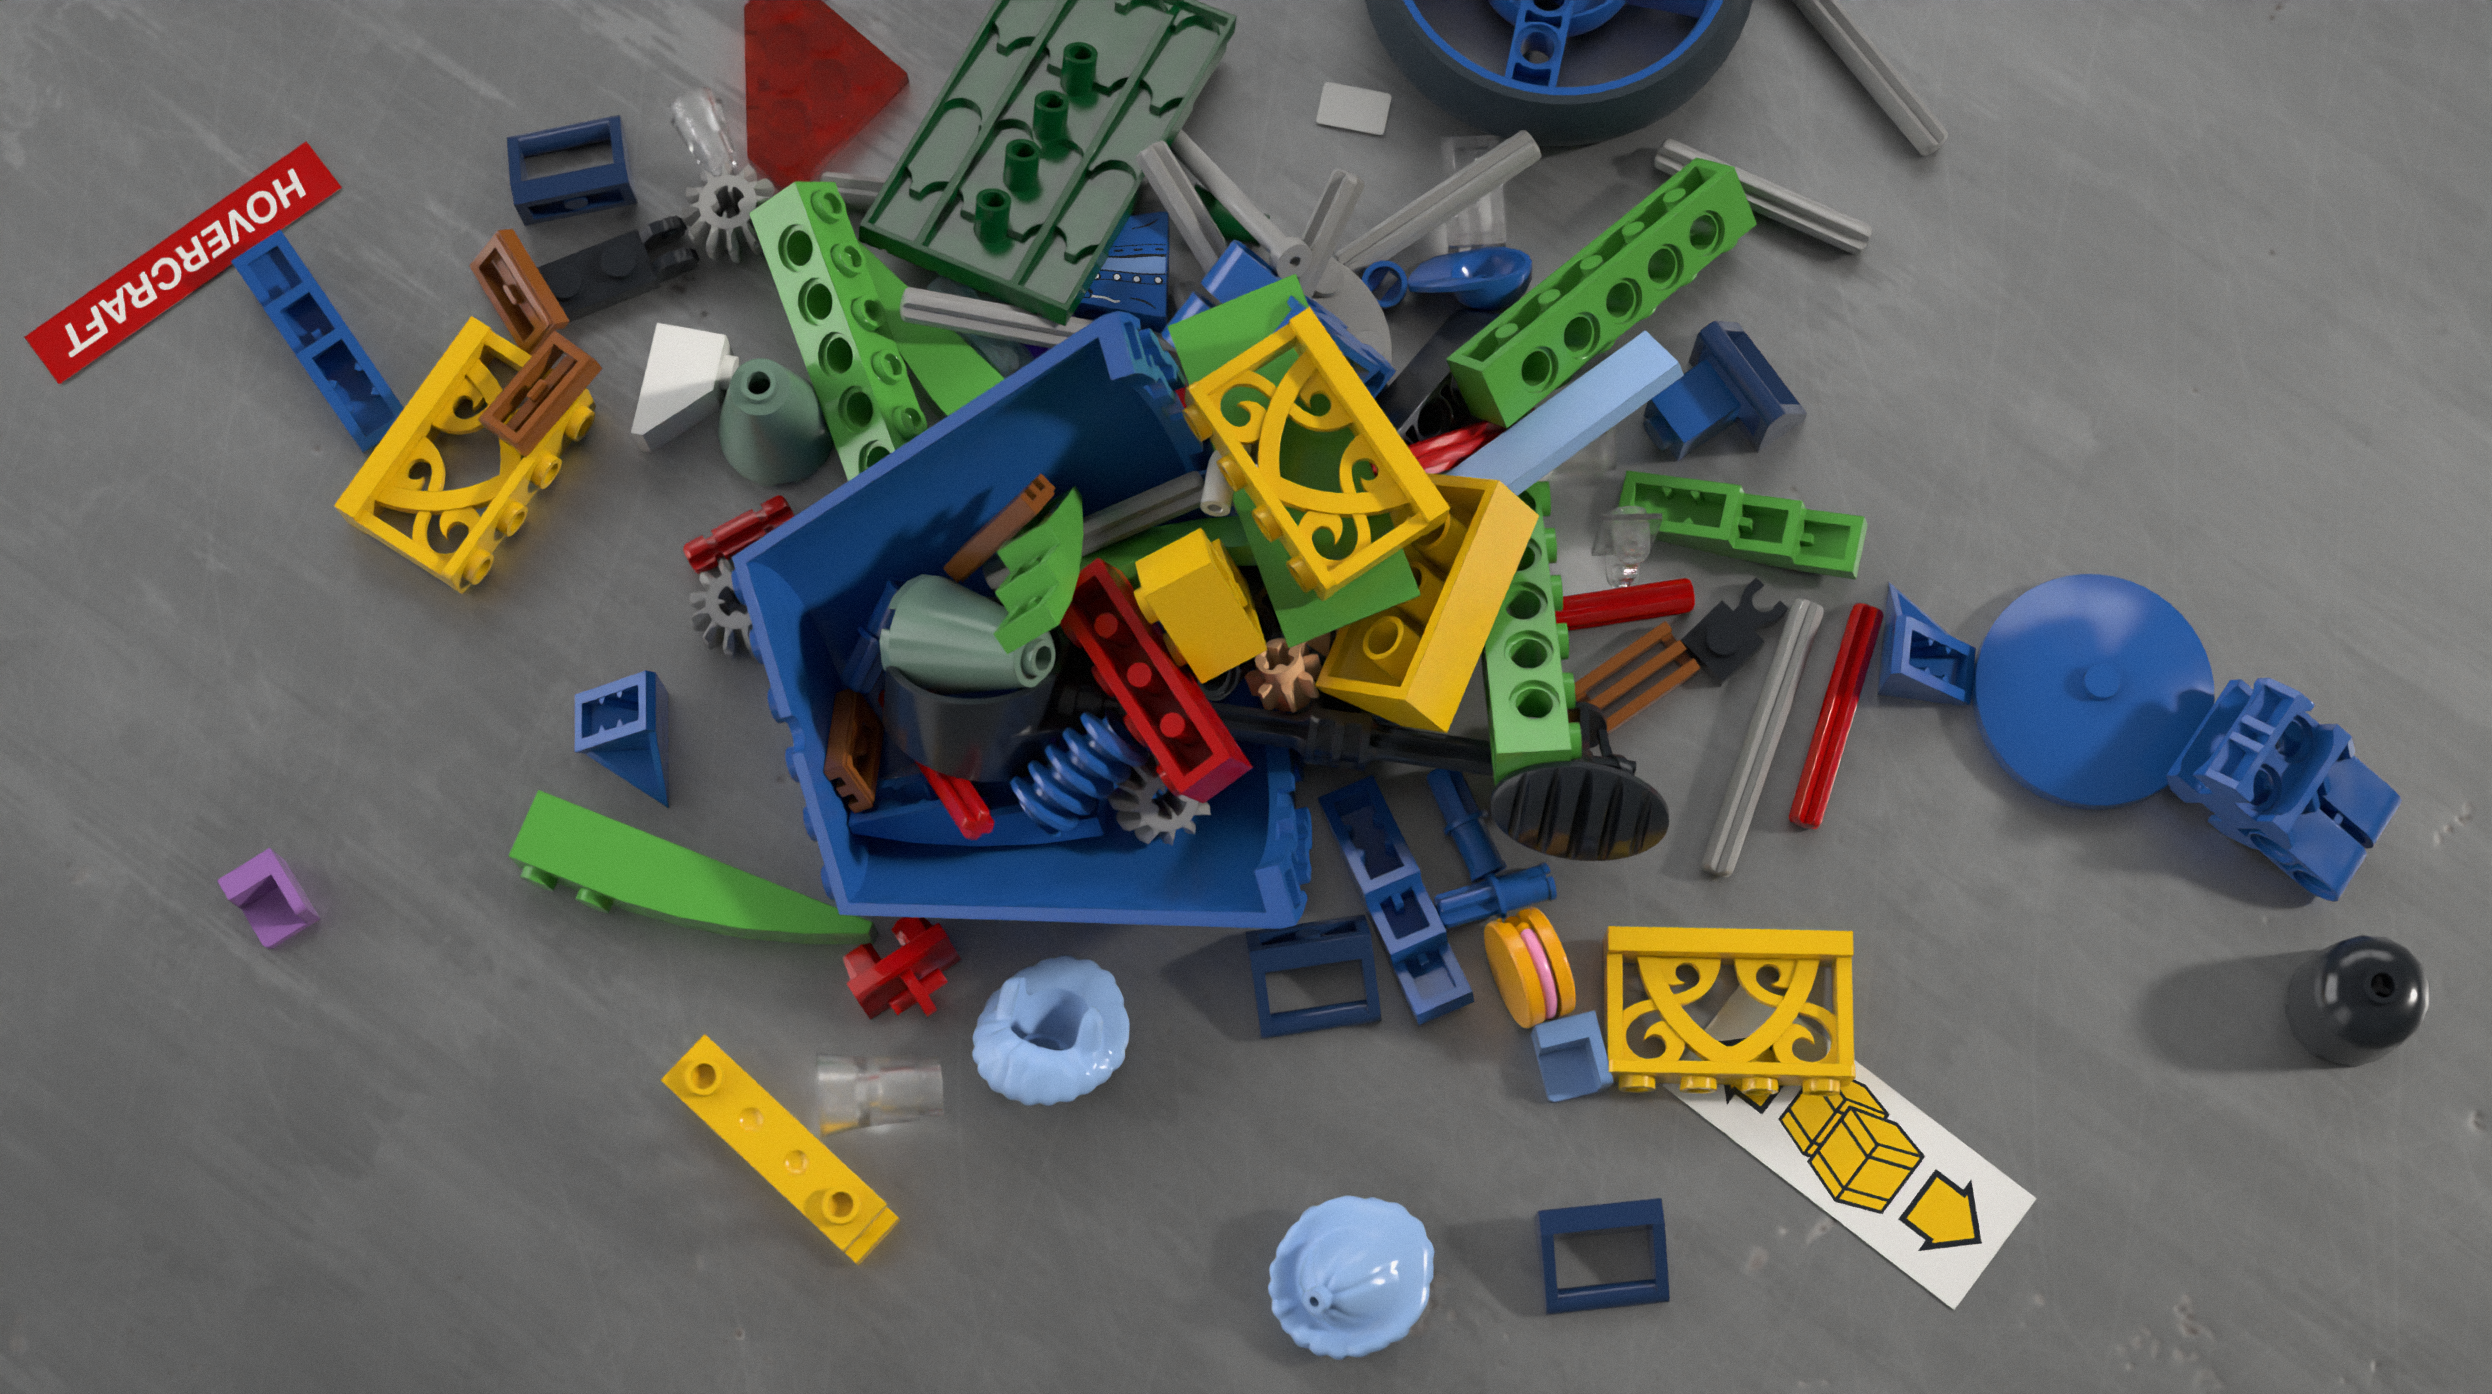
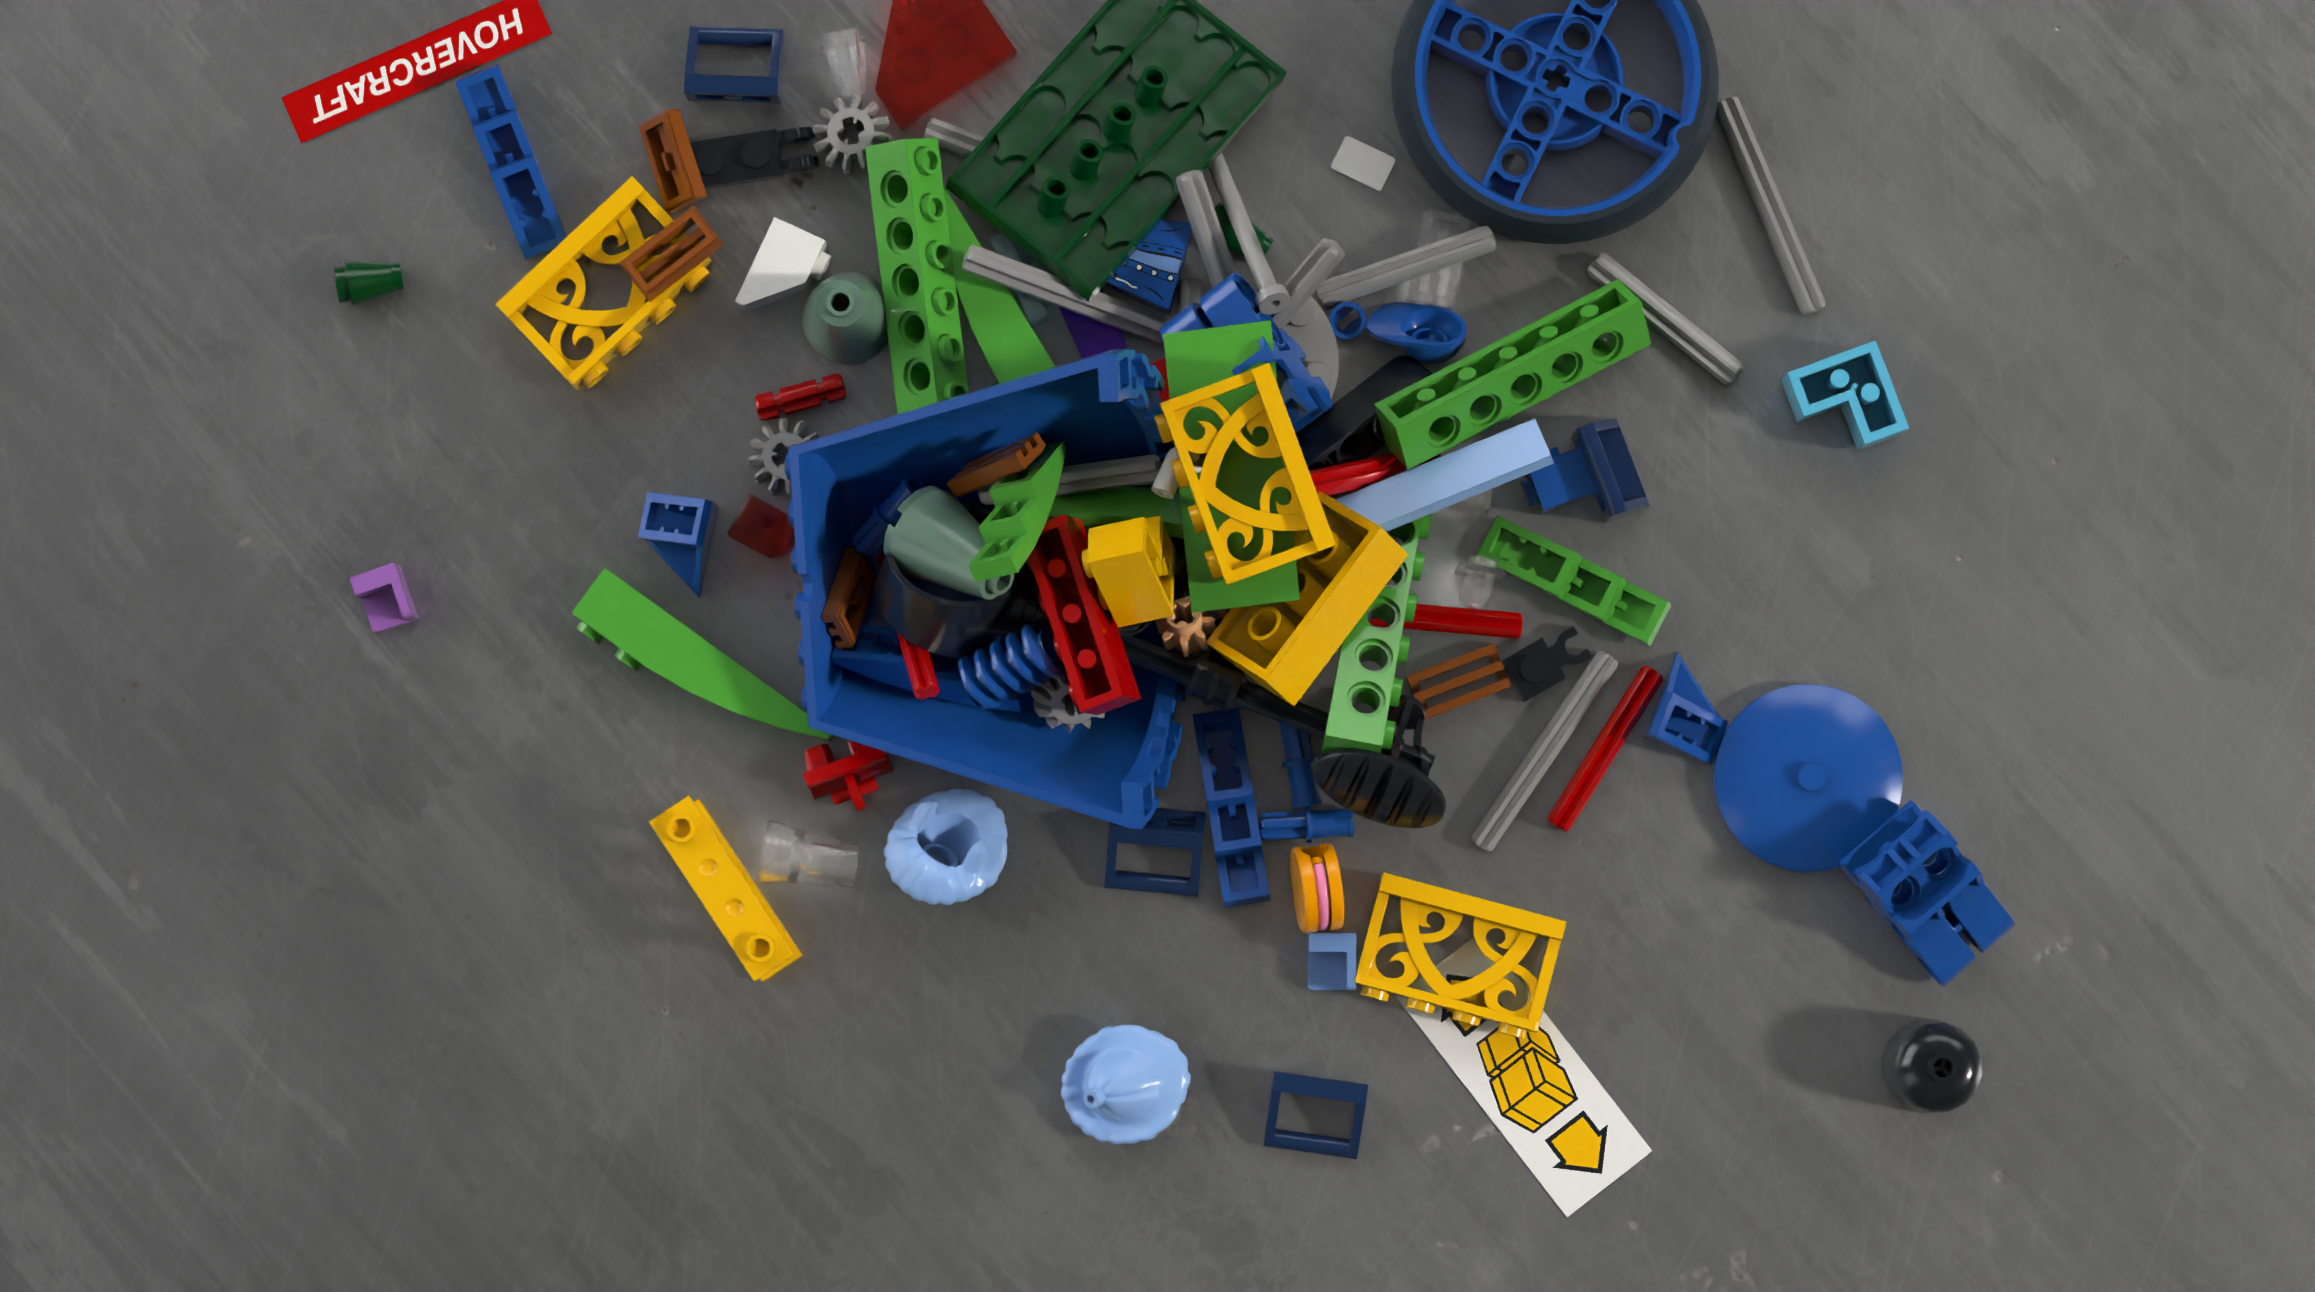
camera: 20 degrees right, 10 degrees up
none -> dark green cone [333,260,404,306]
none -> clear red plate [727,493,796,559]
none -> medium azure brick [1781,340,1909,450]

